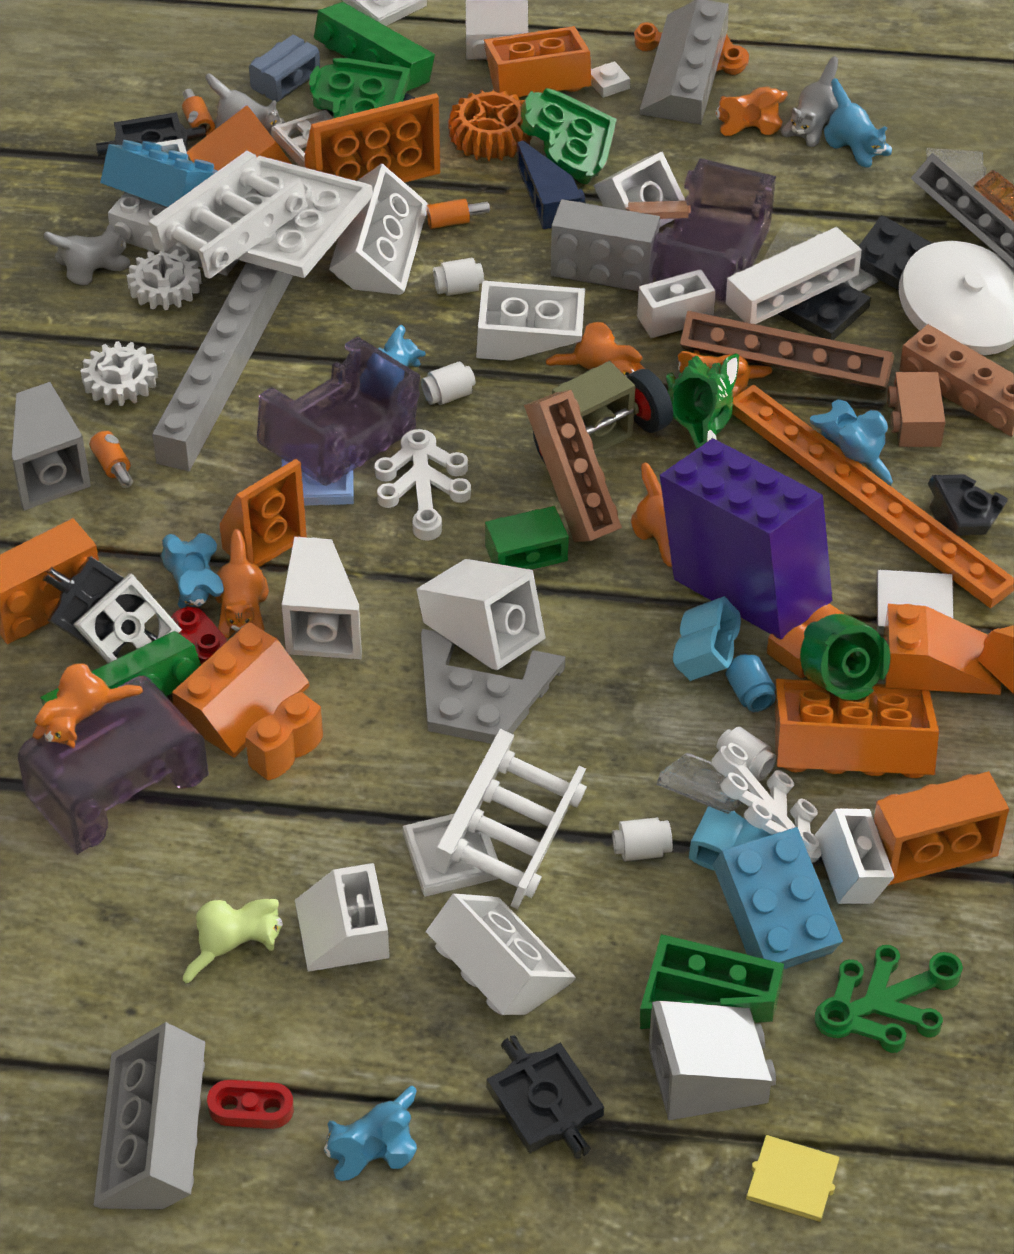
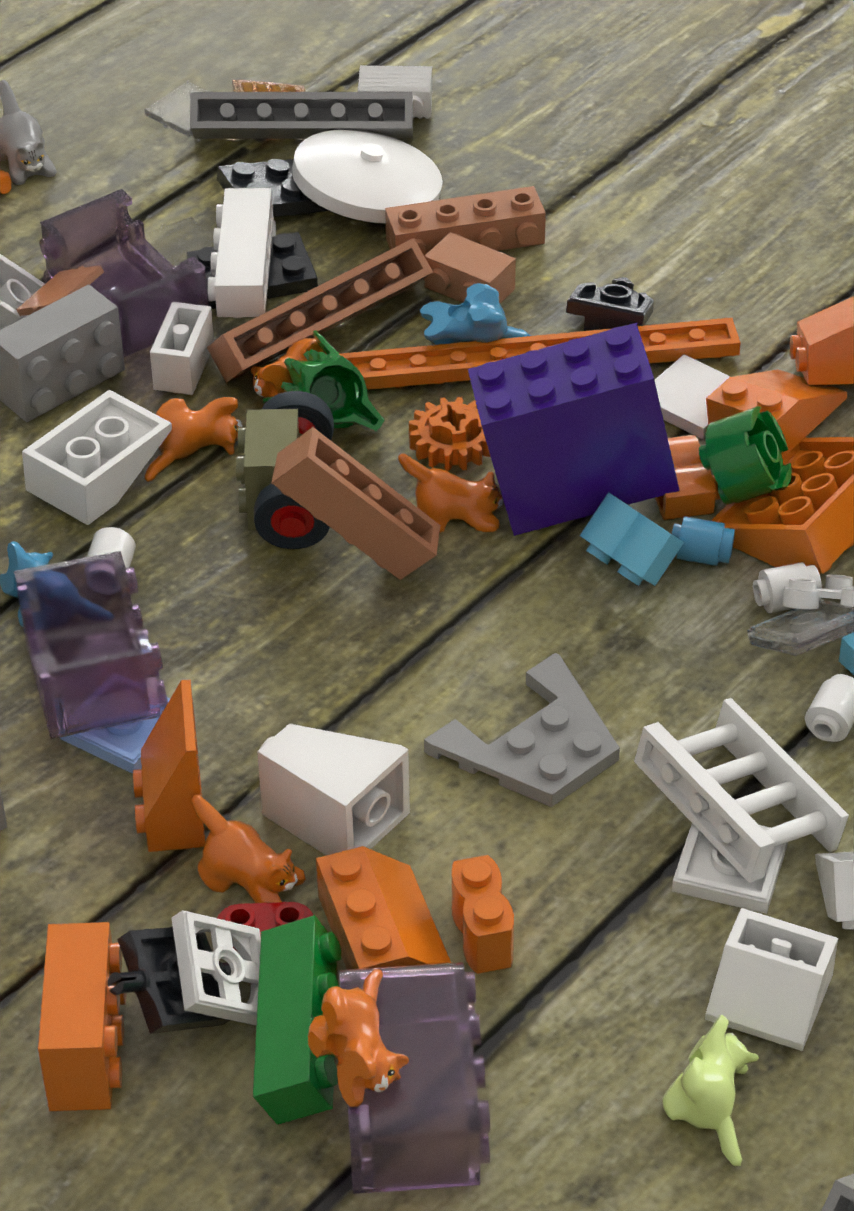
camera: 55 degrees left, 5 degrees down
dark azure animal [161,533,224,608] -> none
white plant [375,429,471,541] -> none
white slope [417,559,546,670] -> none
green brick [485,506,569,570] -> none
dark azure animal [824,78,892,167] -> none

